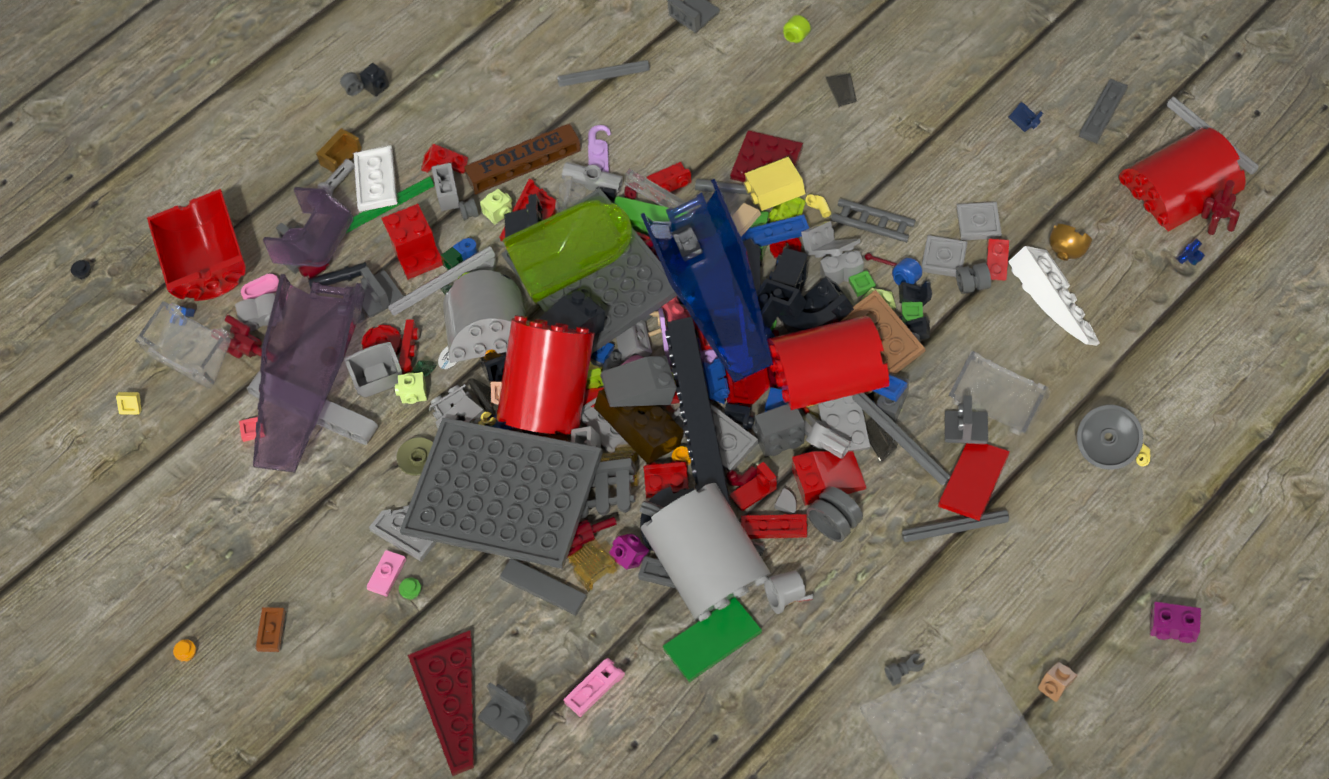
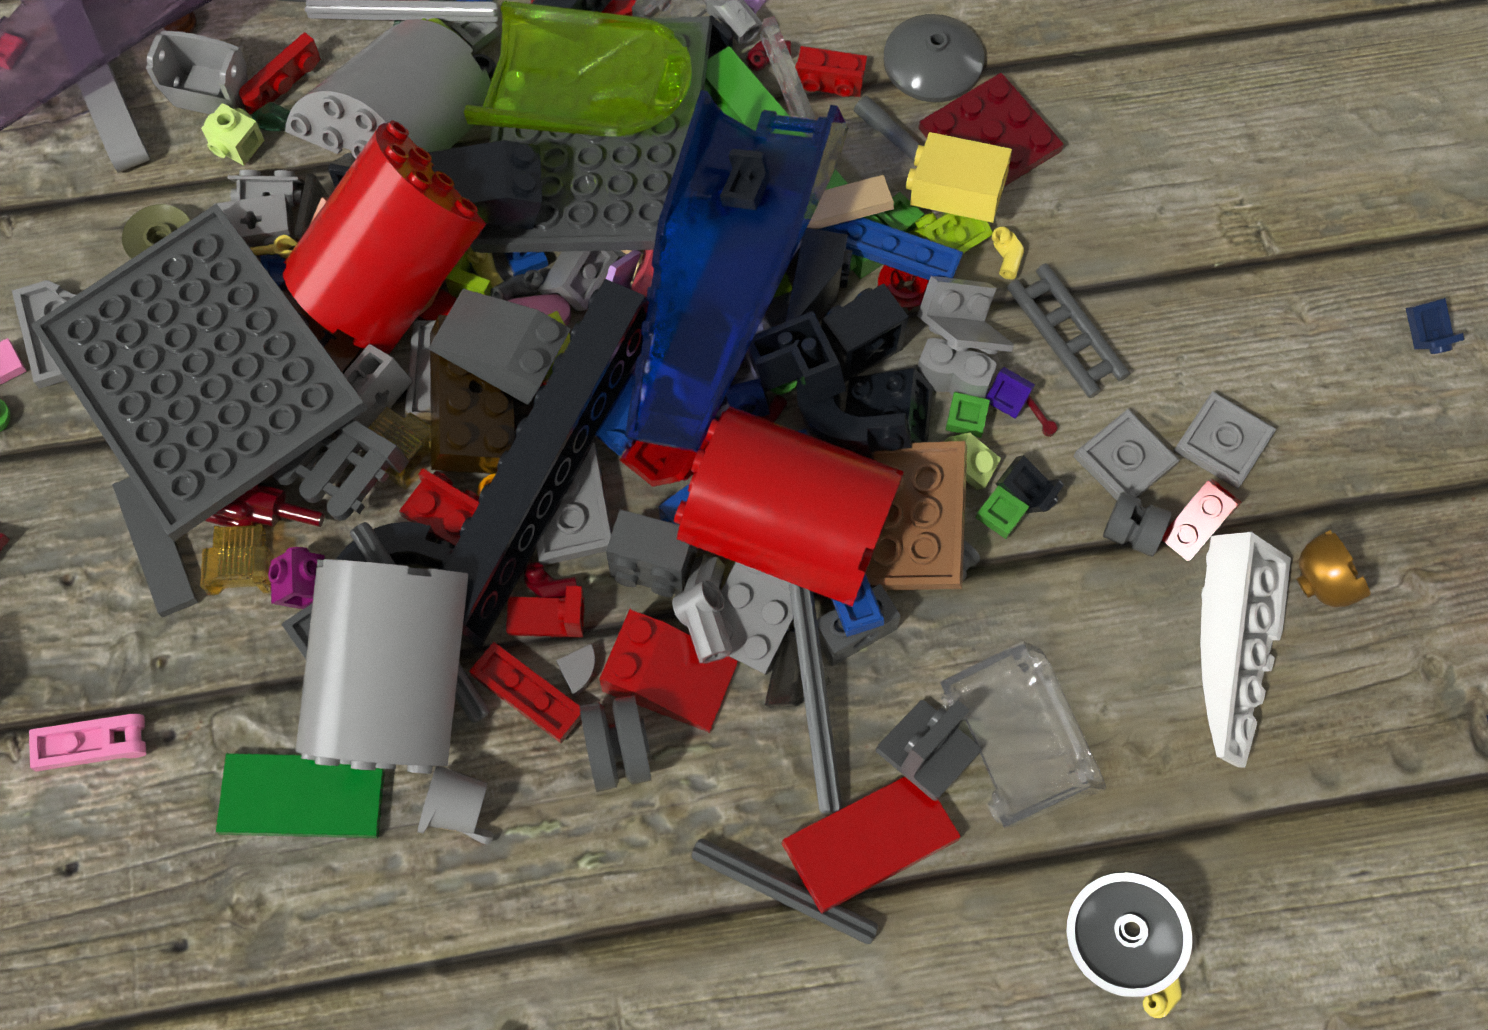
camera: 30 degrees right, 10 degrees up
red tile [361,324,402,356] -> none
black bracket [724,403,754,431] -> none
clear smoke slope [826,72,857,107] -> none
blue head [892,258,922,285] -> none
black bracket [899,316,930,340] -> none
none -> dark grey dish [883,14,984,102]
none -> dark purple plate [985,367,1035,419]

